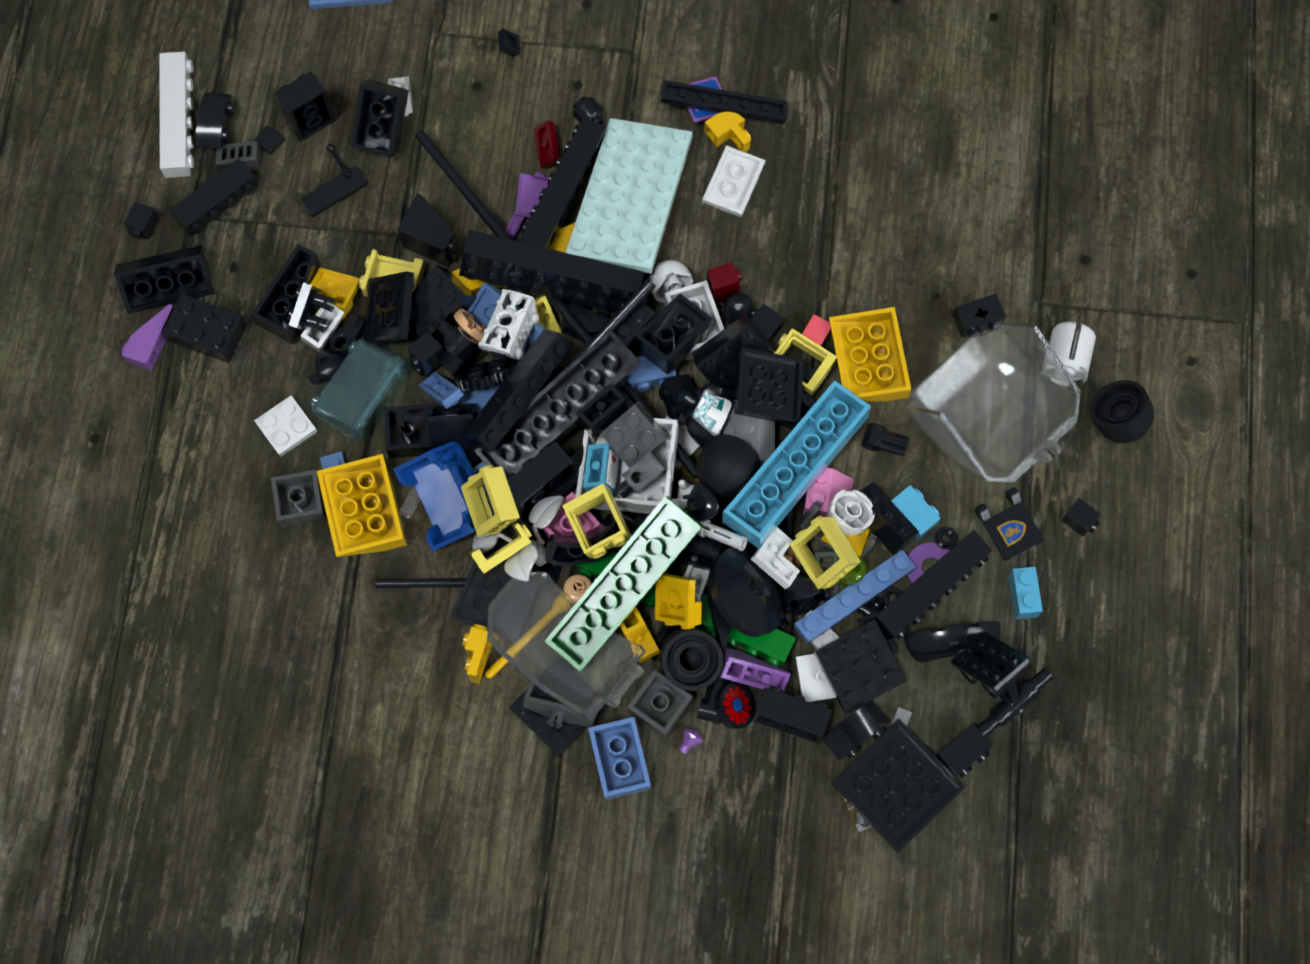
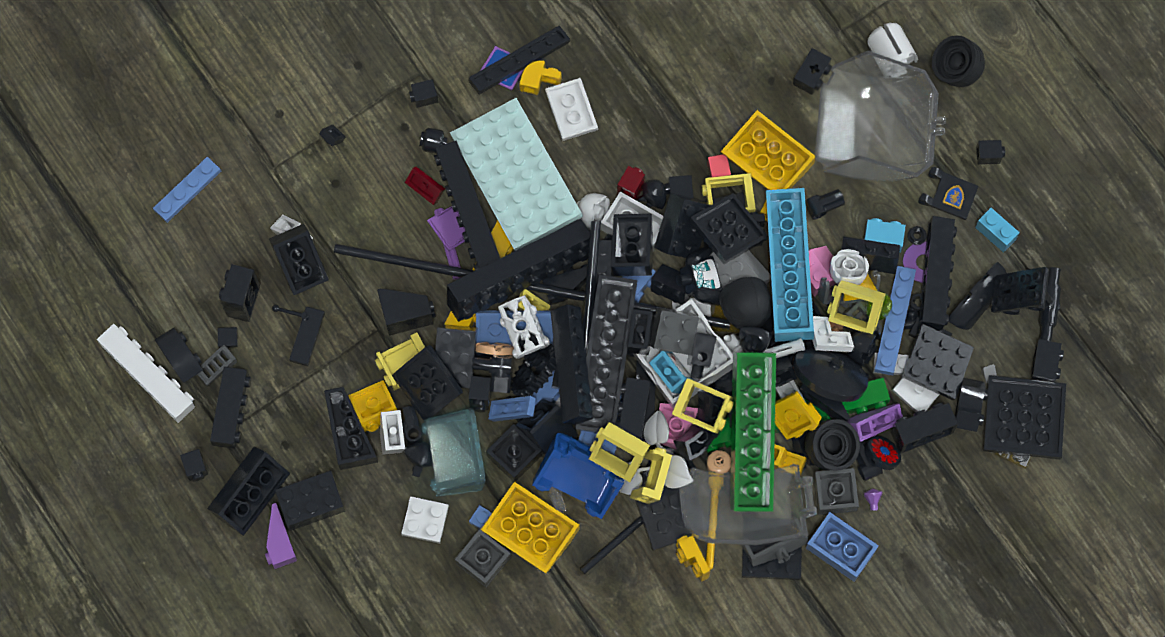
camera: 40 degrees left, 0 degrees up
black plate [288,282,337,333] -> none
none -> black brick [409,79,438,108]

